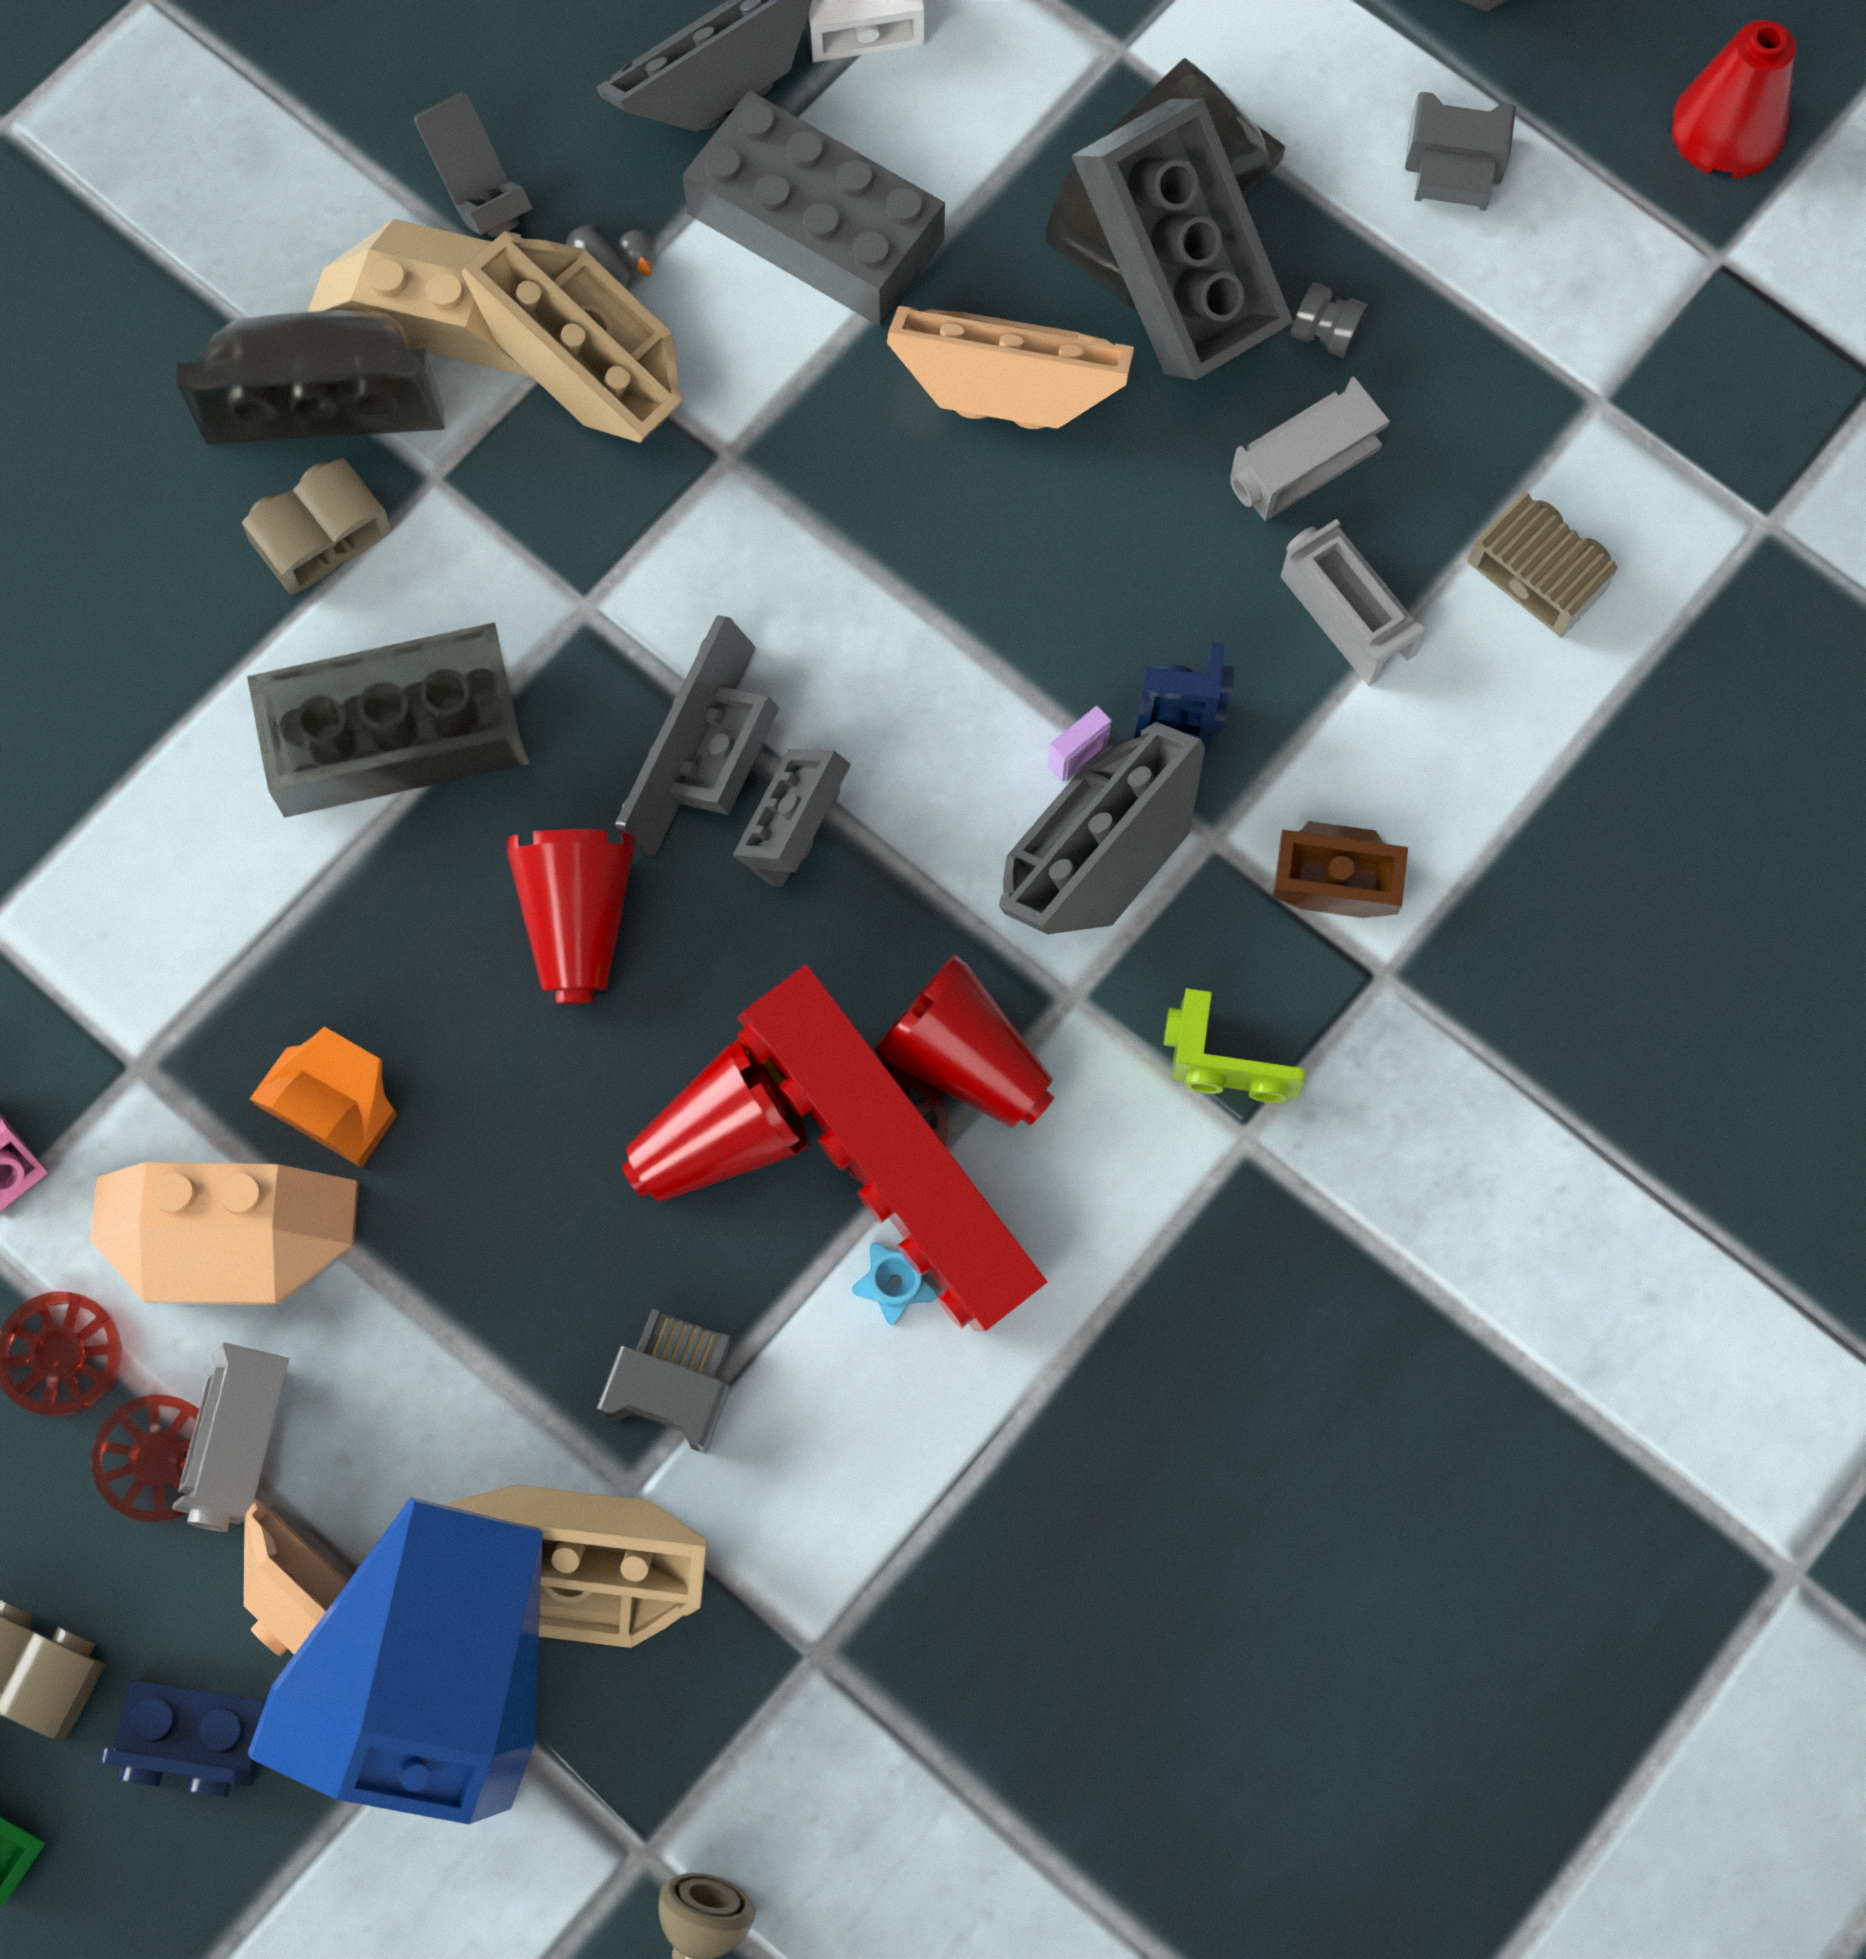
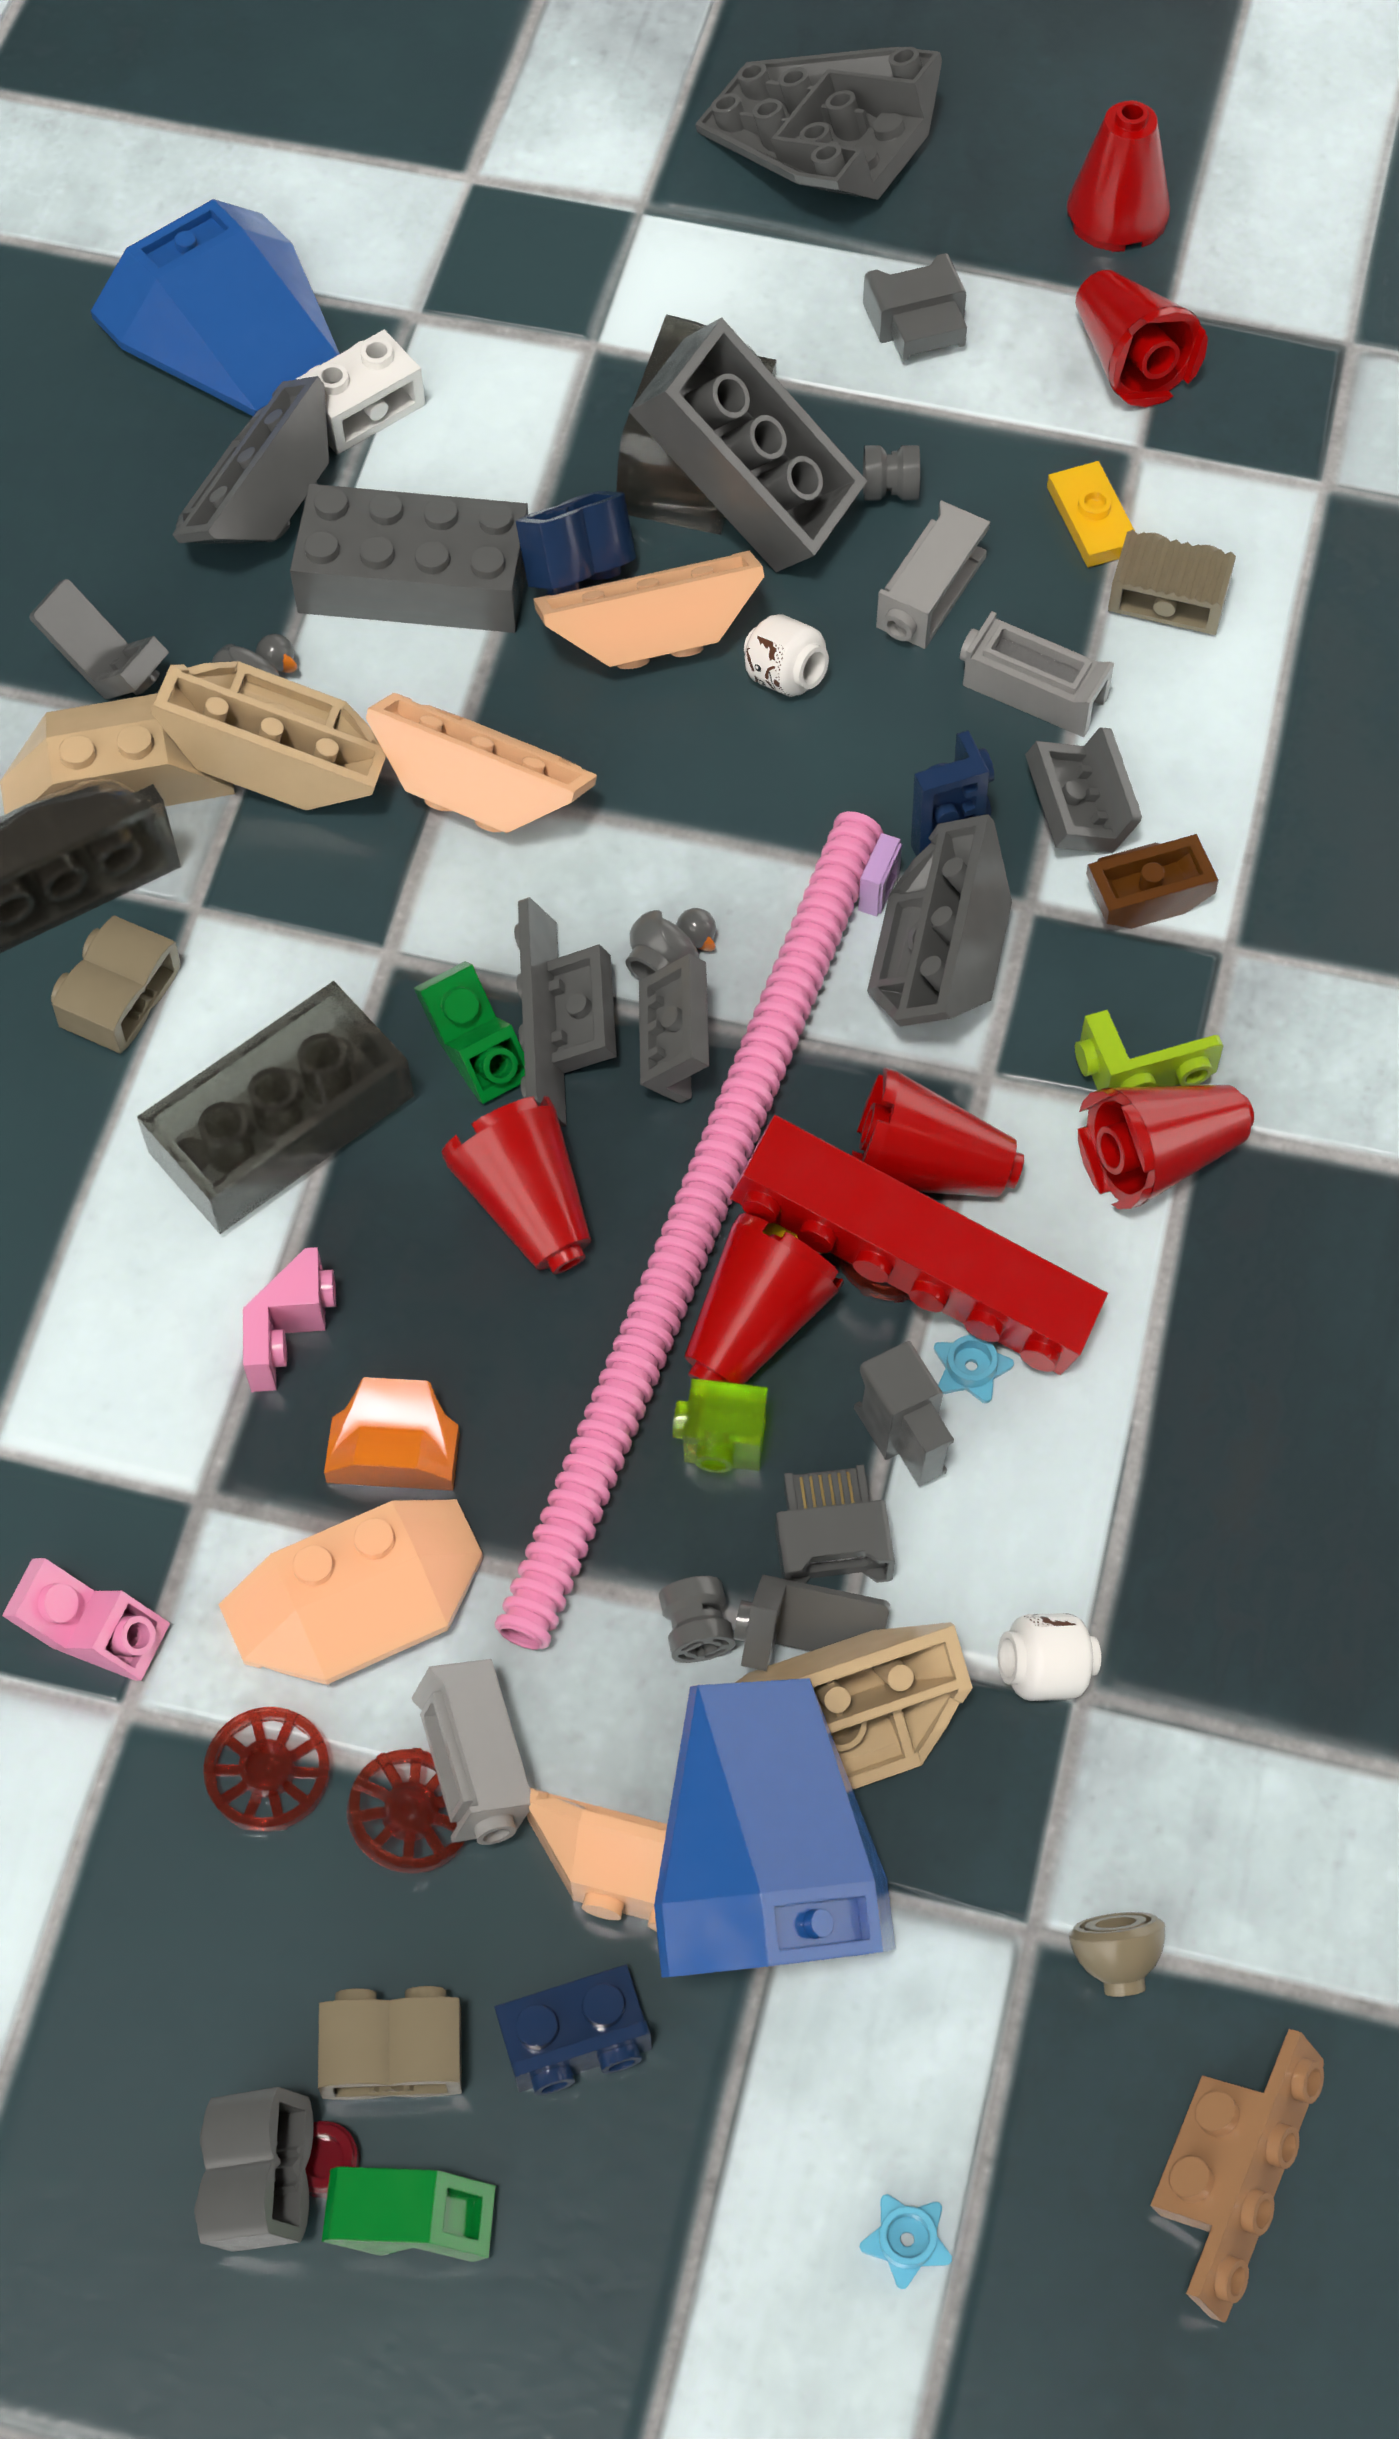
camera: 25 degrees left, 10 degrees down
none -> bright pink slope [243,1247,336,1392]
none -> light nougat wedge [366,693,597,833]
none -> green slope [414,961,525,1104]
none -> bright pink piece [495,811,884,1650]
none -> dark blue brick [515,491,636,595]
none -> dark grey animal [625,908,716,980]
none -> dark grey wheel [659,1576,735,1663]
none -> clear neon green brick [673,1378,768,1473]
none -> dark grey bracket [734,1574,890,1671]
none -> white head [744,614,829,697]
none -> dark grey piece [854,1341,954,1486]
none -> white head [997,1613,1101,1701]
none -> dark grey bracket [1025,727,1142,853]
none -> yellow plate [1047,461,1135,568]
none -> red cone [1075,270,1208,407]
none -> red cone [1078,1085,1254,1209]

